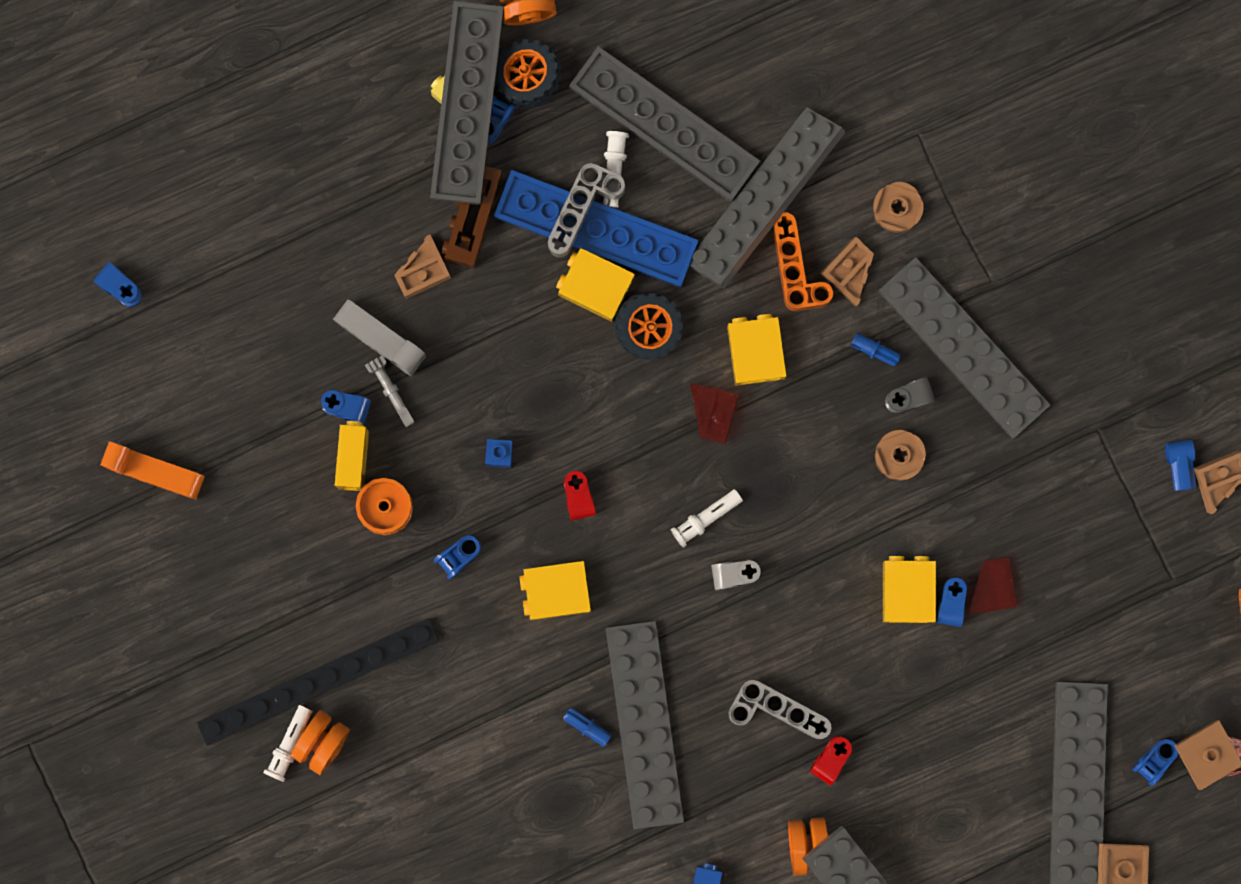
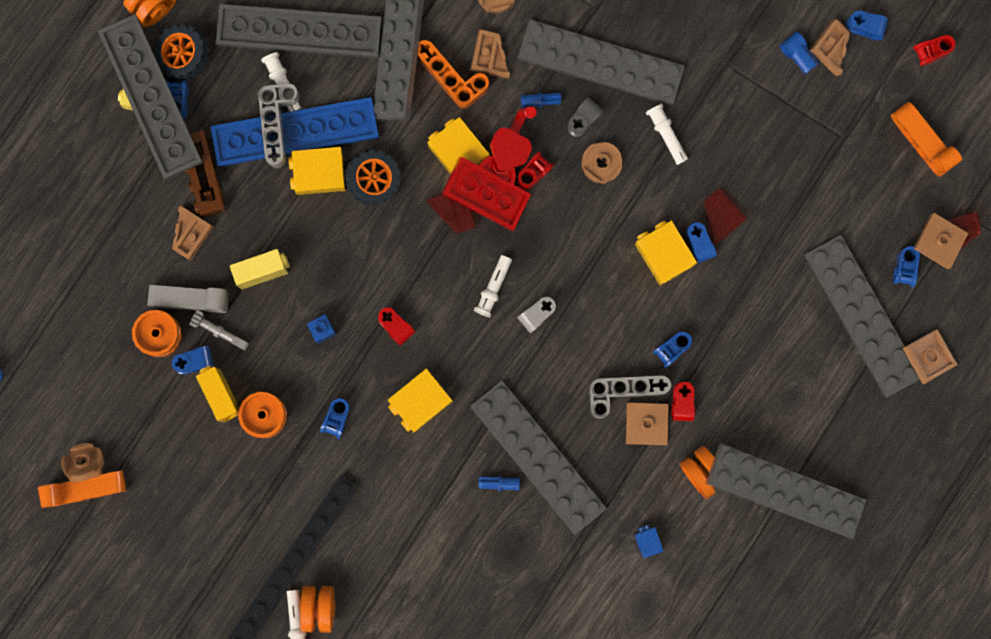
camera: 30 degrees left, 0 degrees up
none -> medium nougat plate [61,443,104,482]
none -> orange wheel [132,310,182,357]
none -> light yellow brick [230,249,290,290]
none -> red plate [442,106,537,231]
none -> red piece [517,151,555,190]
none -> medium nougat plate [626,403,668,446]
none -> white pin [646,104,688,165]
none -> blue piece [652,332,692,368]

